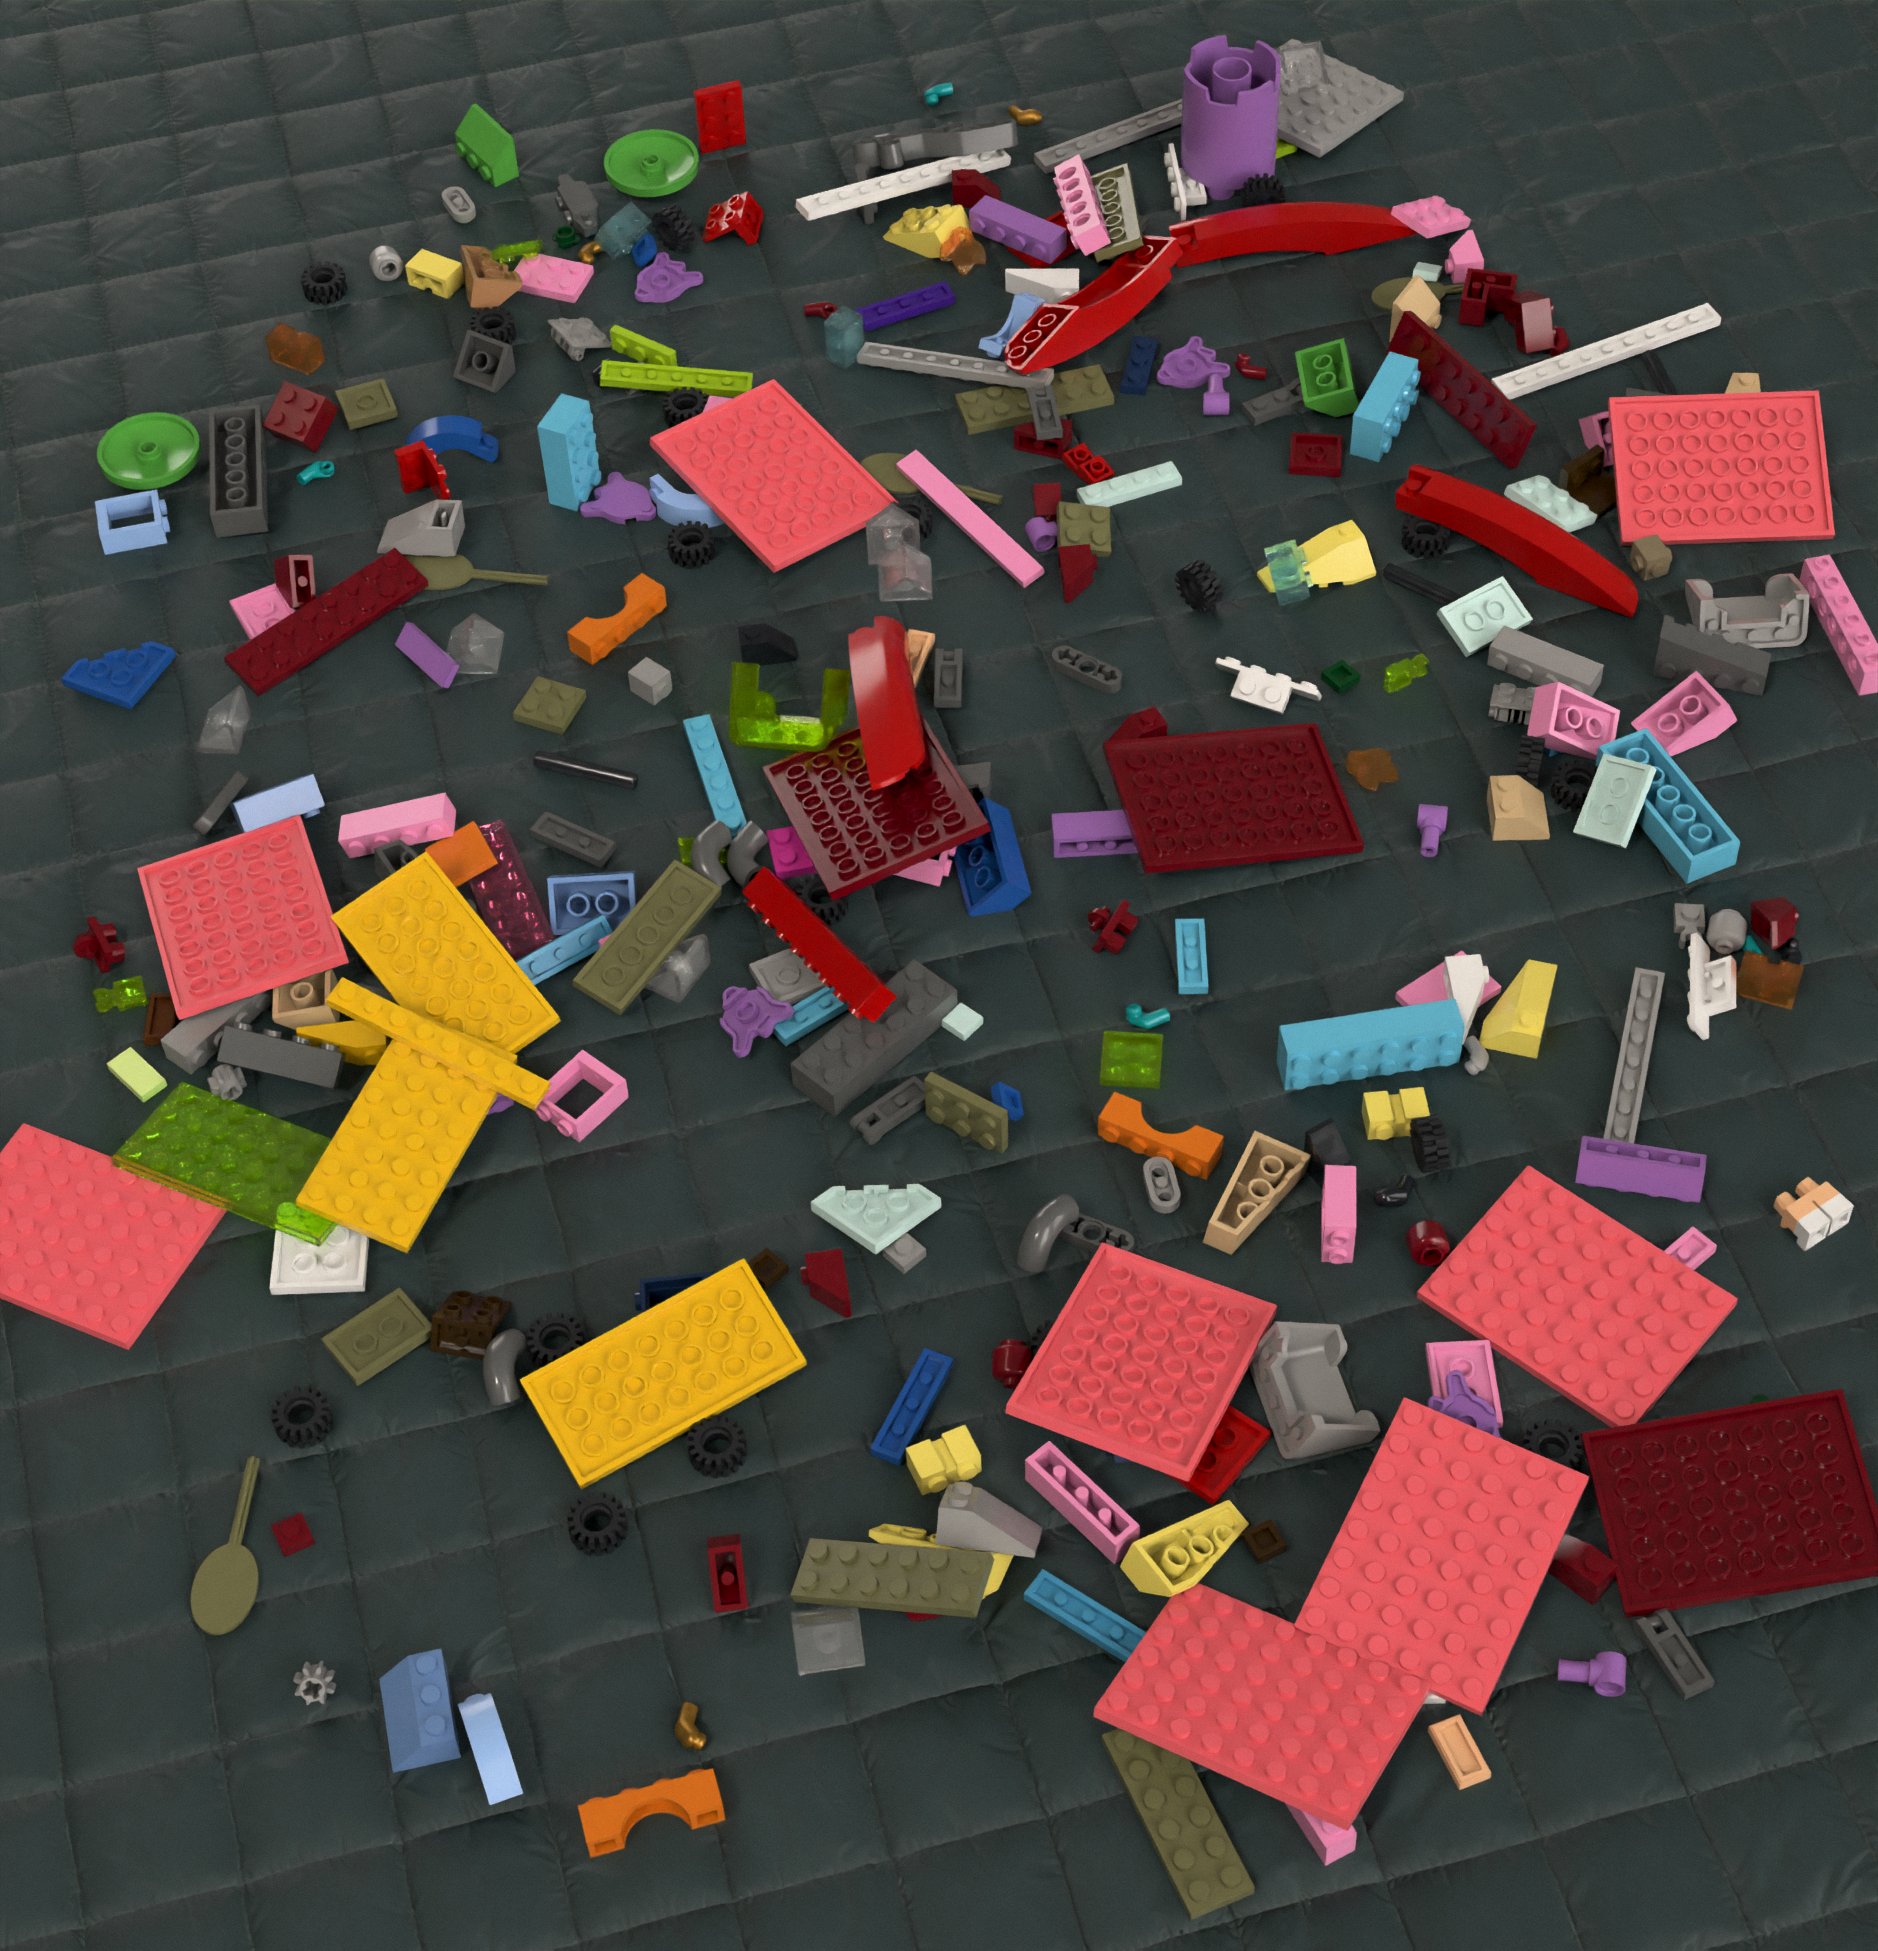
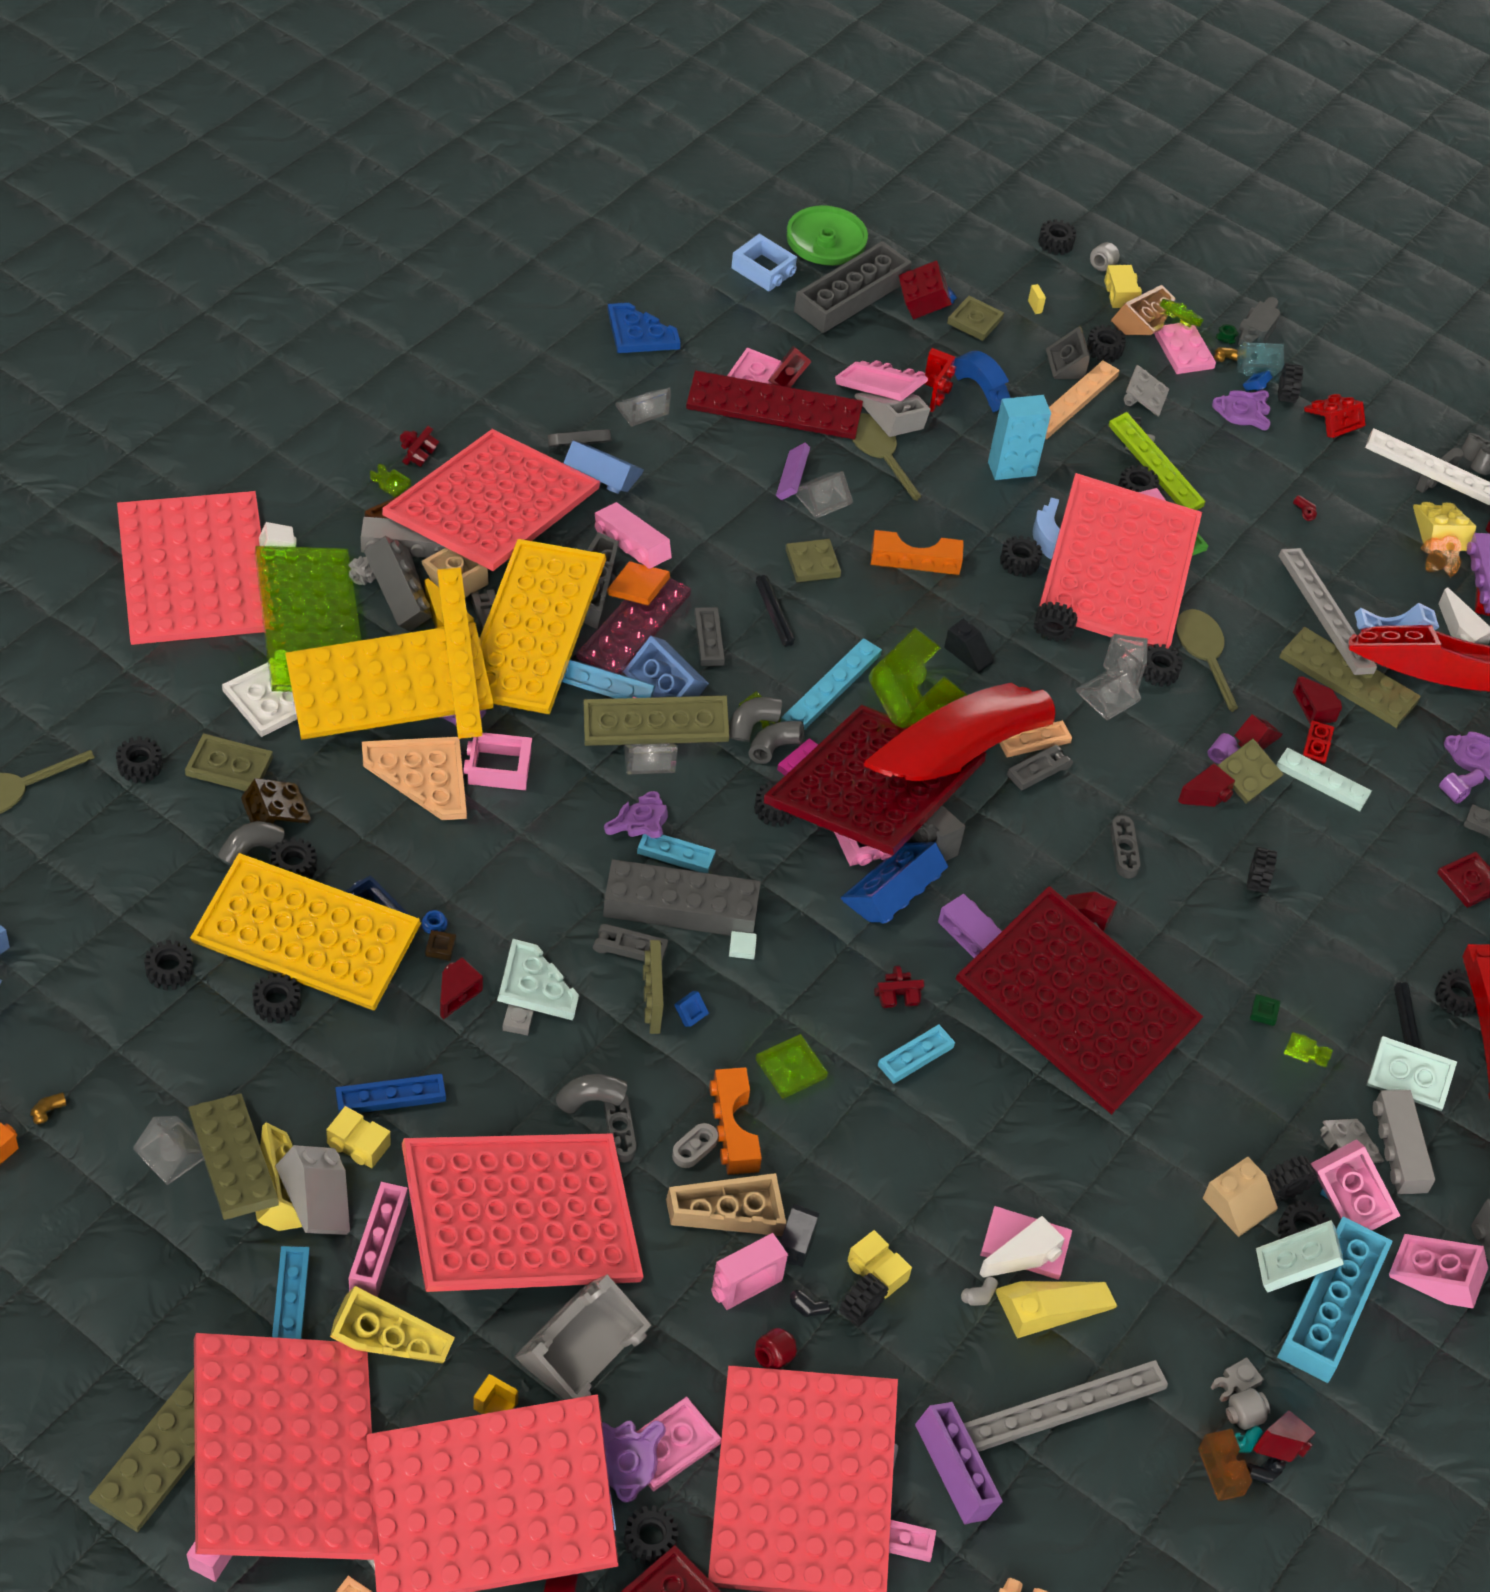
camera: 45 degrees right, 0 degrees up
yellowish green tile [107,1047,167,1103] -> none
clear orange brick [265,323,325,375] -> none
dark red plate [271,1512,315,1558] -> none
teal arm [296,460,335,486] -> none
light grey plate [442,187,476,223] -> none
bright green slope [455,103,519,187] -> none
medium lavender tile [580,472,657,524] -> none
bright green dish [604,129,699,197] -> none
lime plate [610,325,677,366] -> none
light grey brick [628,657,673,705] -> none
red plate [693,80,746,154] -> none
dark red slope [707,1533,748,1613] -> none
red brick [742,866,897,1023] -> none
light grey plate [749,948,826,1005] -> none
clear light blue brick [824,305,864,369] -> none
dark purple plate [855,281,955,332] -> none
bright pink tile [896,450,1045,588] -> none
dark red head [992,1339,1033,1389] -> none
dark grey plate [1026,385,1063,440] -> none
dark blue plate [1120,336,1158,396] -> none
teal arm [1125,1004,1170,1029] -> none
red plate [1164,1405,1271,1505] -> none
white bracket [1215,657,1322,715] -> none
dark brown plate [1241,1519,1287,1565] -> none
light yellow wedge [1257,520,1376,593] -> none
clear light blue brick [1264,539,1313,606] -> none
medium azure brick [1276,999,1465,1090] -> none
clear orange plate [1346,748,1399,792] -> none
medium lavender pin [1417,804,1448,857] -> none
white bracket [1687,932,1736,1040] -> none
none -> white brick [259,522,297,559]
none -> light nougat plate [362,737,467,820]
none -> blue plate [422,910,447,934]
none -> yellow panel [473,1374,519,1414]
none -> bright pink hinge [835,360,928,401]
none -> light yellow tile [1028,284,1046,314]
none -> black tyre [1033,602,1078,642]
none -> light nougat plate [1045,361,1120,439]

